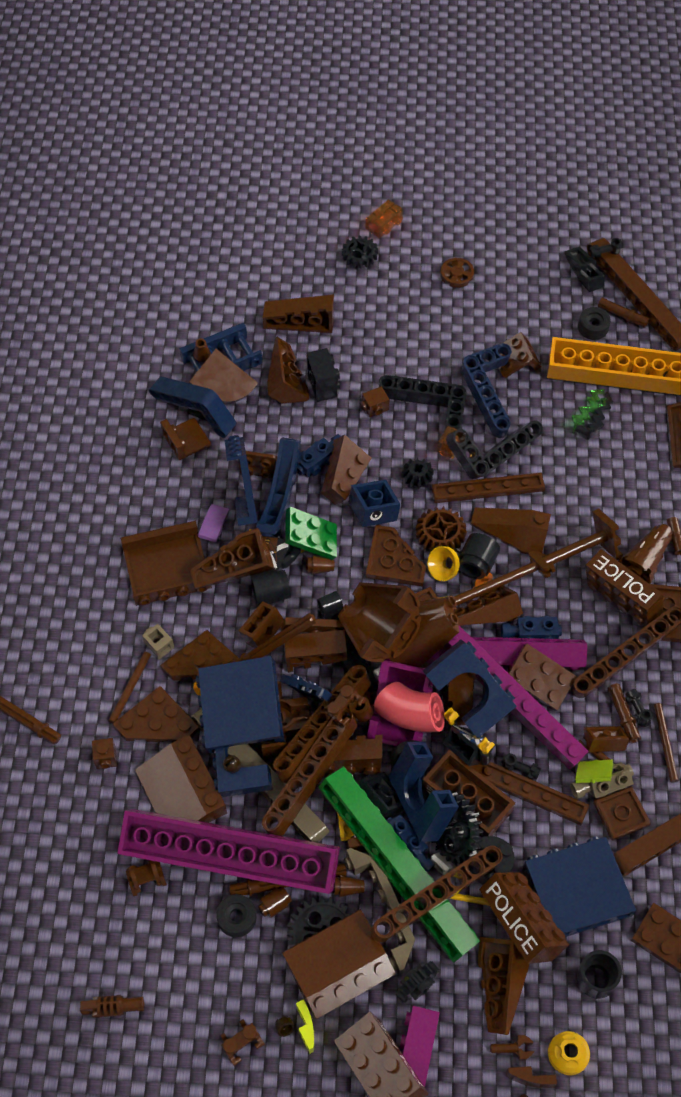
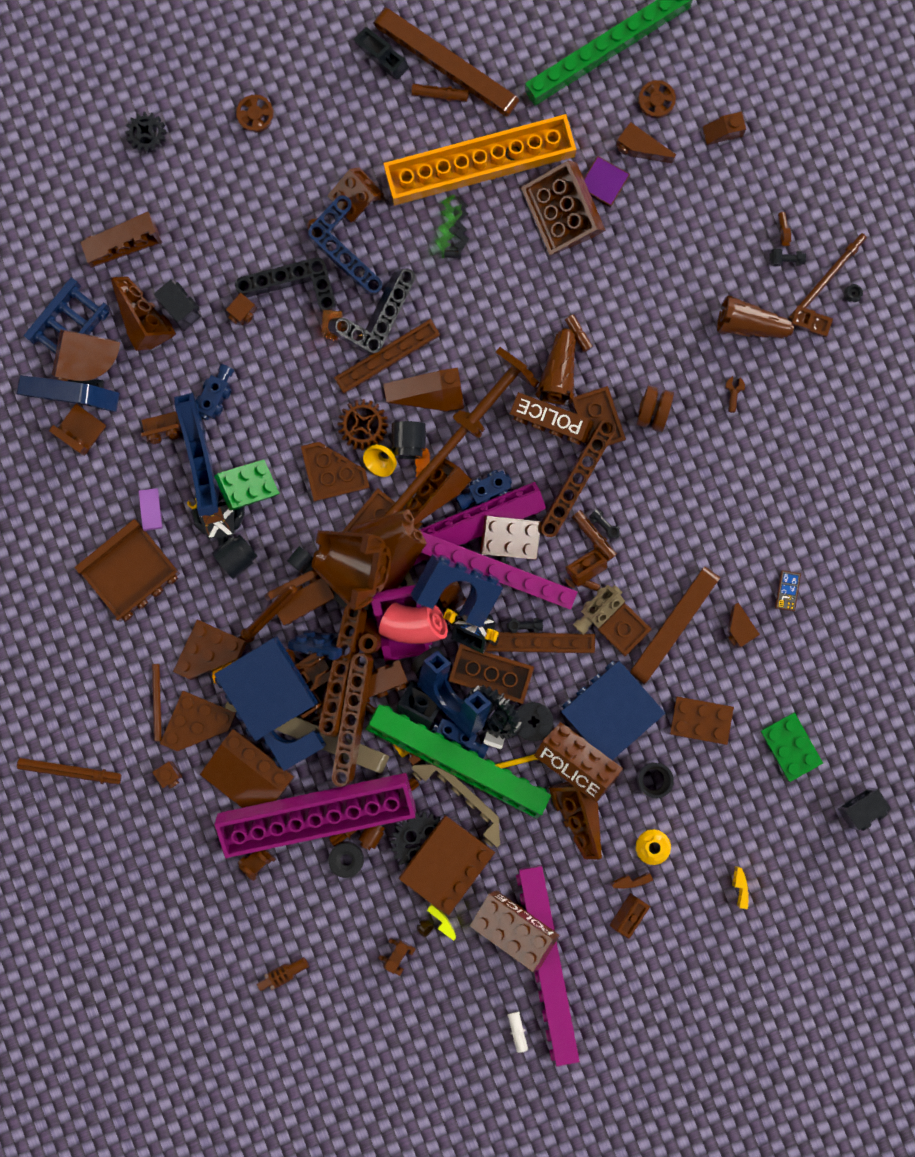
camera: 20 degrees left, 25 degrees up
dark tan brick [142,624,174,660] -> none
reddish brown wedge [190,528,274,589] -> none
reddish brown cone [193,338,211,362] -> none
dark brown hinge [223,755,241,774] -> none
dark blue panel [225,435,258,526] -> none
reddish brown brick [239,601,284,648] -> none
reddish brown cone [306,555,335,575] -> none
reddish brown wedge [321,434,372,505] -> none
reddish brown piece [324,685,366,728] -> none
reddish brown cone [332,875,365,897] -> none
dark blue brick [348,480,400,527] -> none
clear orange brick [366,199,403,238] -> none
reddish brown beam [371,846,502,942] -> none
black gear [396,961,440,1003] -> none
black gear [402,457,434,489] -> none
reddish brown bar [490,1035,534,1061] -> none
lime piece [575,759,613,783] -> none
black tyre [578,307,611,340] -> none
black bar [590,238,623,258] -> none
reddish brown bar [654,703,679,783] -> none

